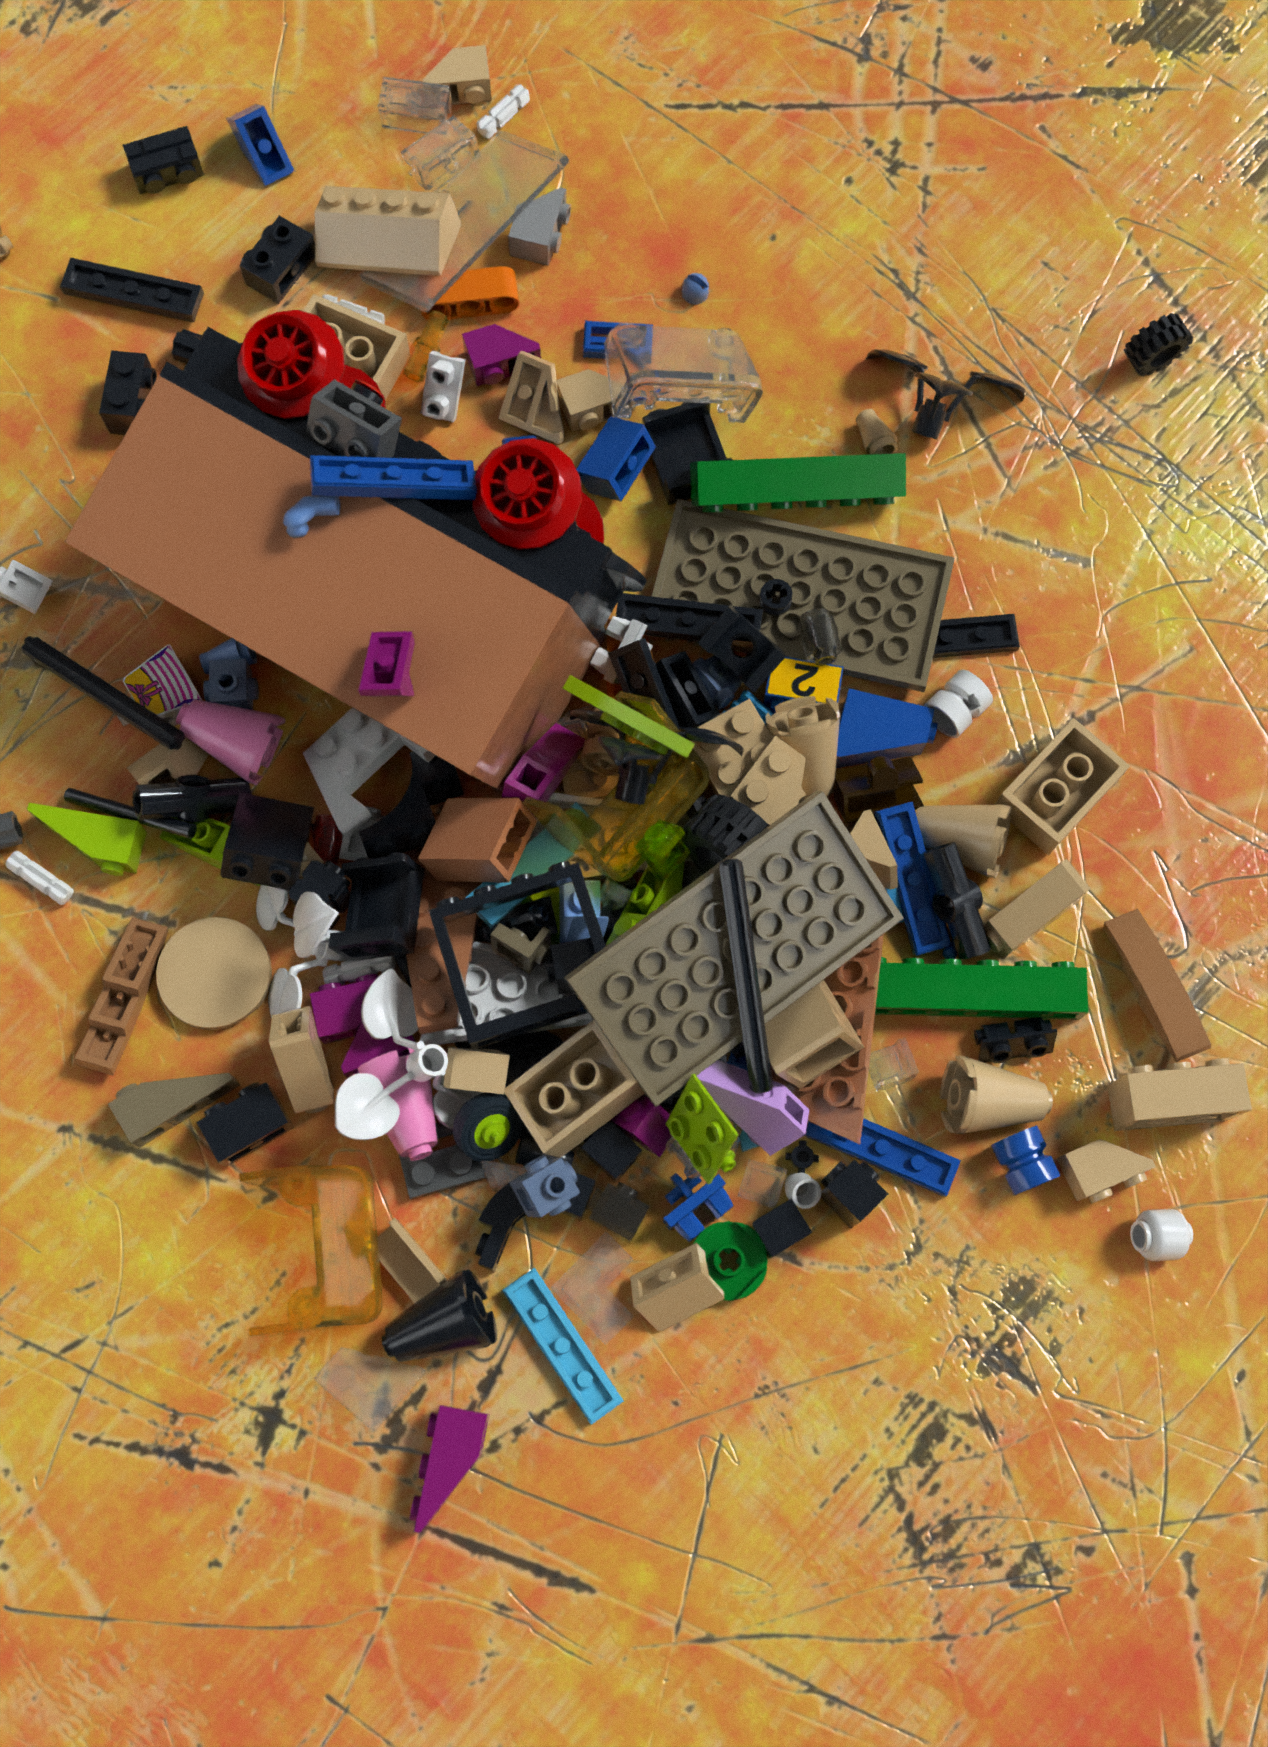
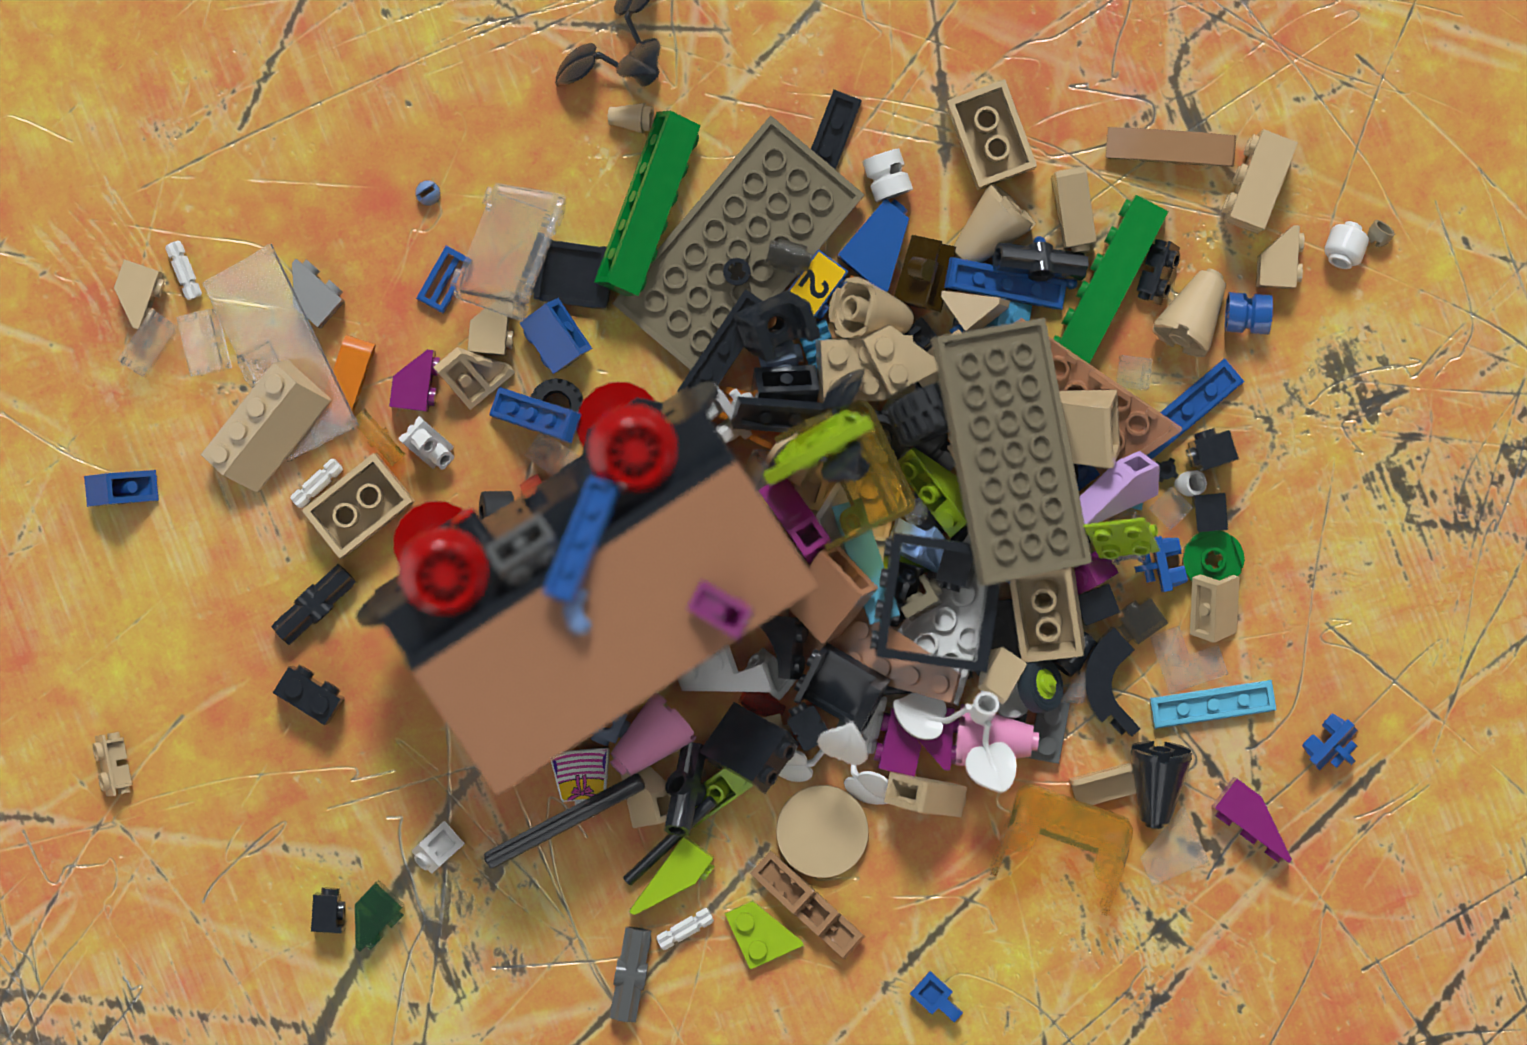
camera: 60 degrees left, 15 degrees up
black plate [60,257,204,323] -> none
dark tan slope [108,1073,240,1148] -> none
black brick [123,126,204,194] -> none
black brick [197,1082,294,1167] -> none
black brick [239,215,315,304] -> none
sand blue brick [509,1155,580,1218] -> none
clear neon green bracket [635,819,691,880] -> none
black axle [719,859,773,1093] -> none
none -> lime wing [725,900,804,970]
none -> blue plate [910,970,963,1023]
none -> blue hips [1302,713,1358,770]
none -> dark tan hinge [1367,220,1395,247]

